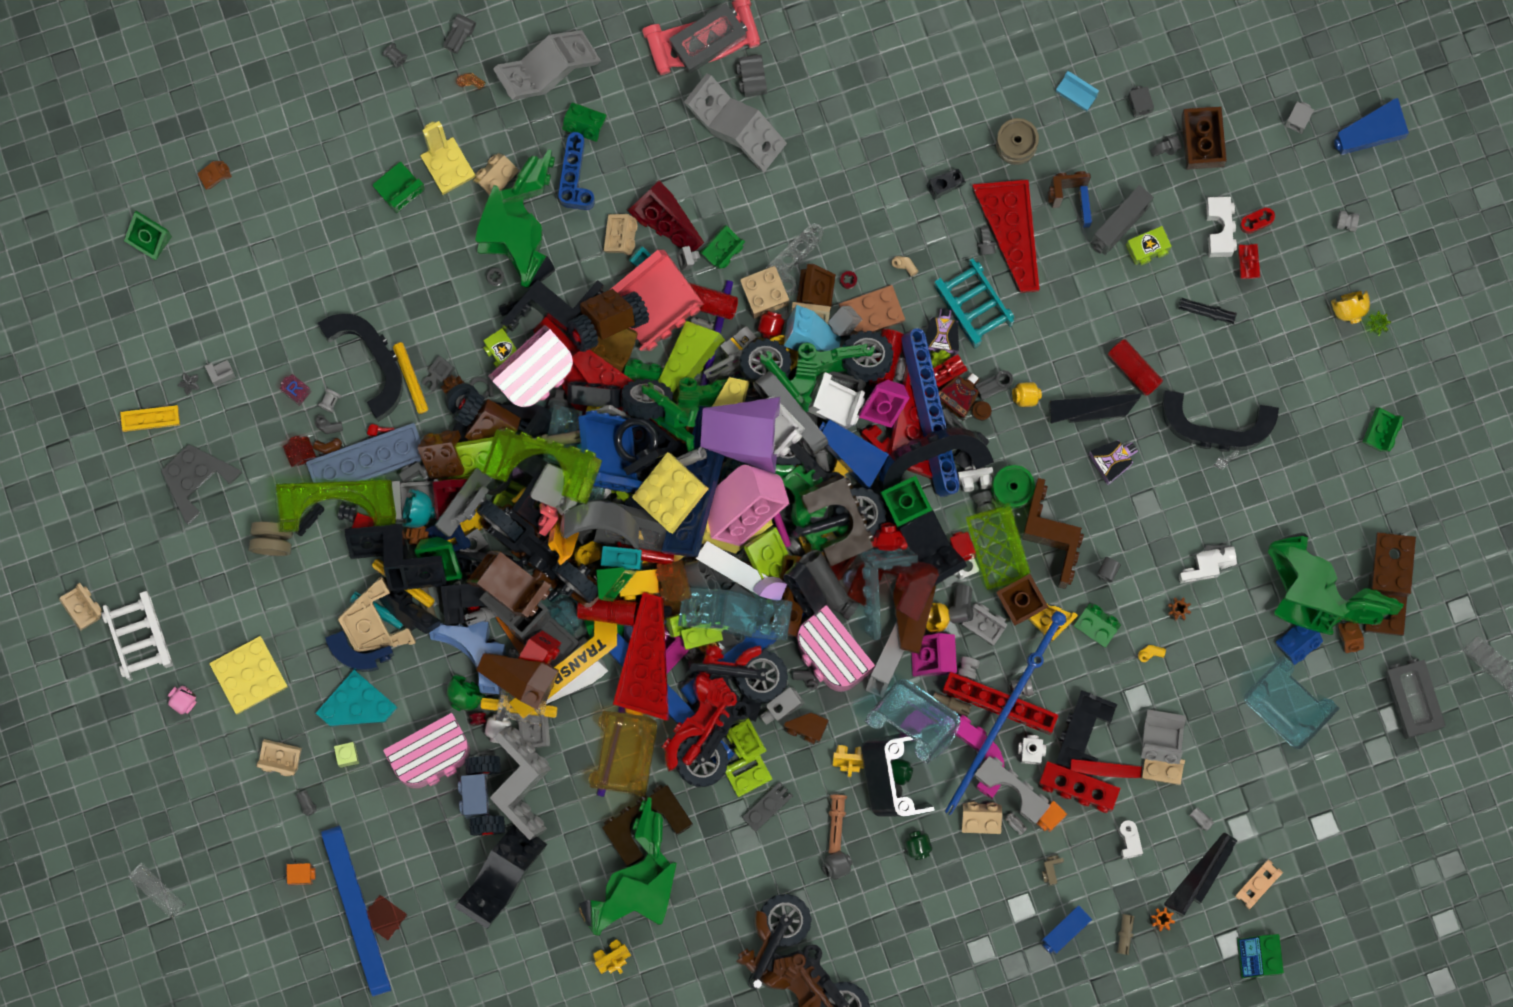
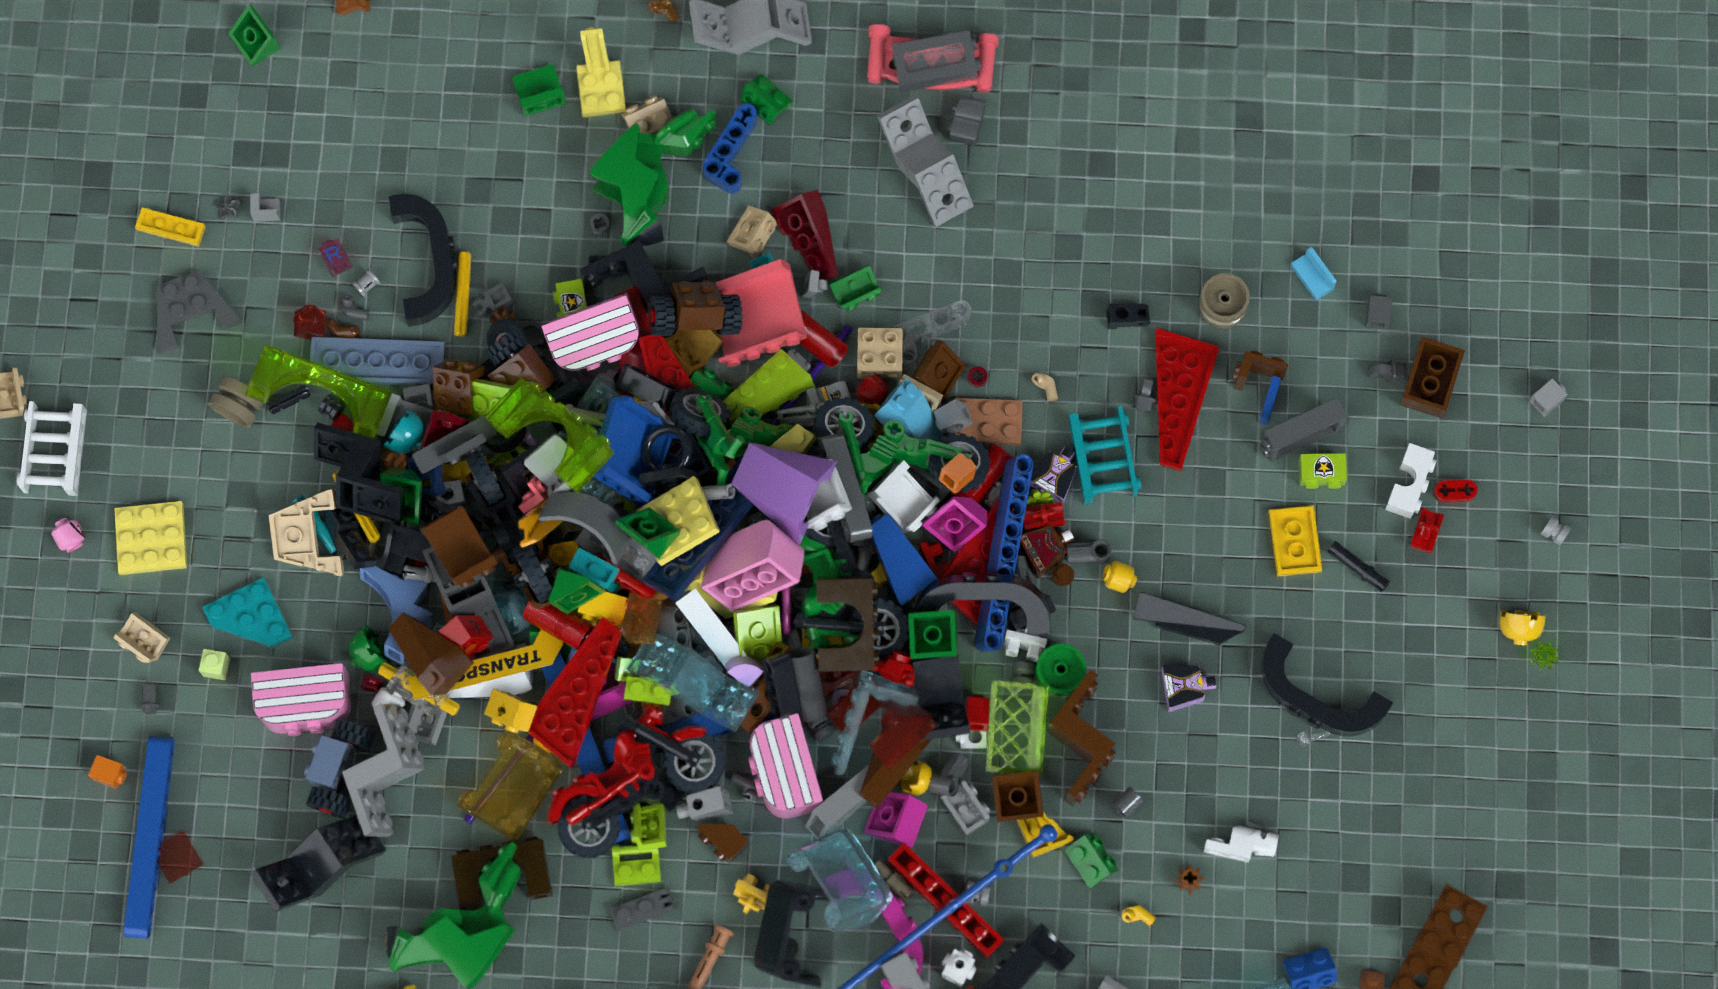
camera: 25 degrees right, 5 degrees down
dark blue arch [325,631,395,672] -> none
red hand [367,424,394,437] -> none
dark green head [891,758,914,786] -> none
light grey wheel [957,656,980,681] -> none
red piece [1108,339,1163,396] -> none
green piece [1268,532,1404,635] -> none
blue slope [1334,98,1409,155] -> none
green bracket [1362,407,1404,452] -> none
none -> yellow brick [484,688,537,733]
none -> green slope [615,507,680,559]
none -> orange brick [939,452,977,494]
none -> yellow tile [1268,505,1322,577]

